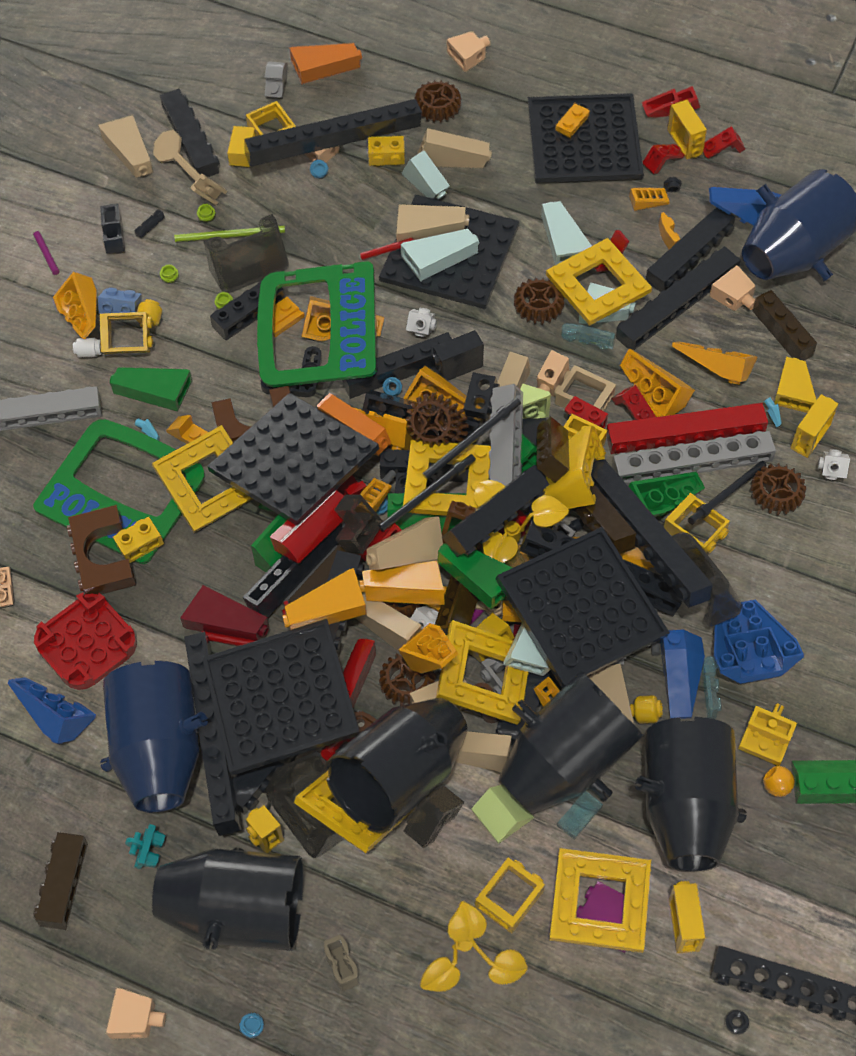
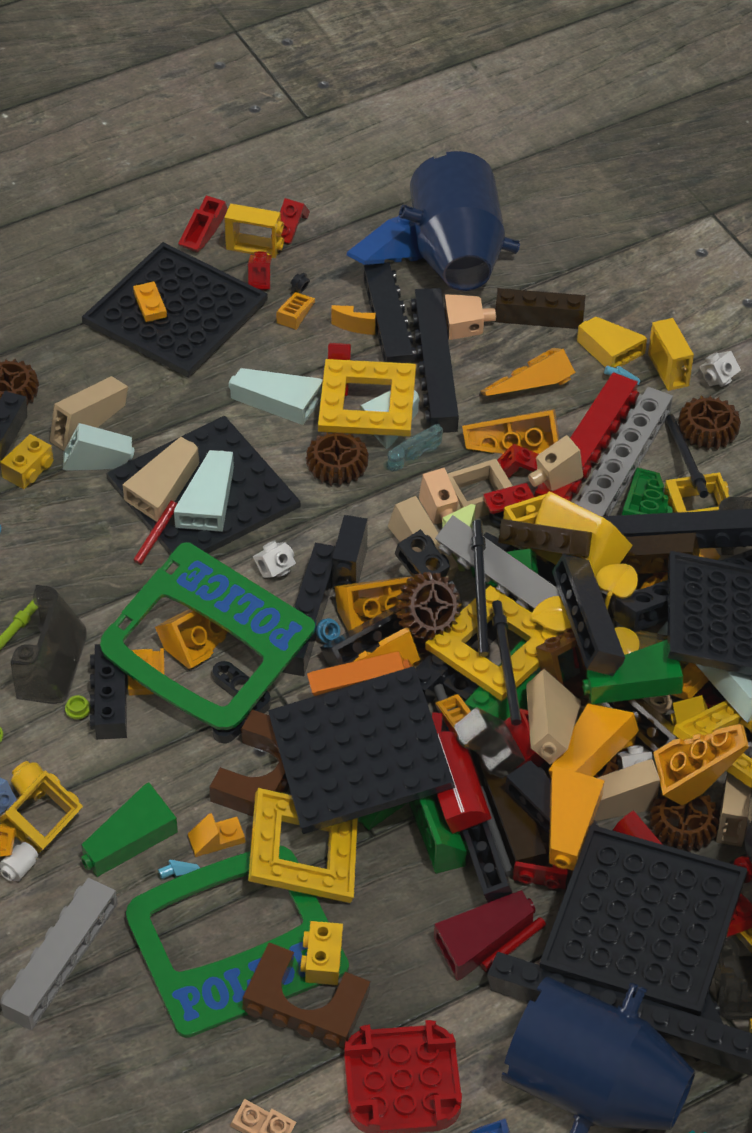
camera: 55 degrees left, 10 degrees down
none -> tan torso [528,435,583,491]

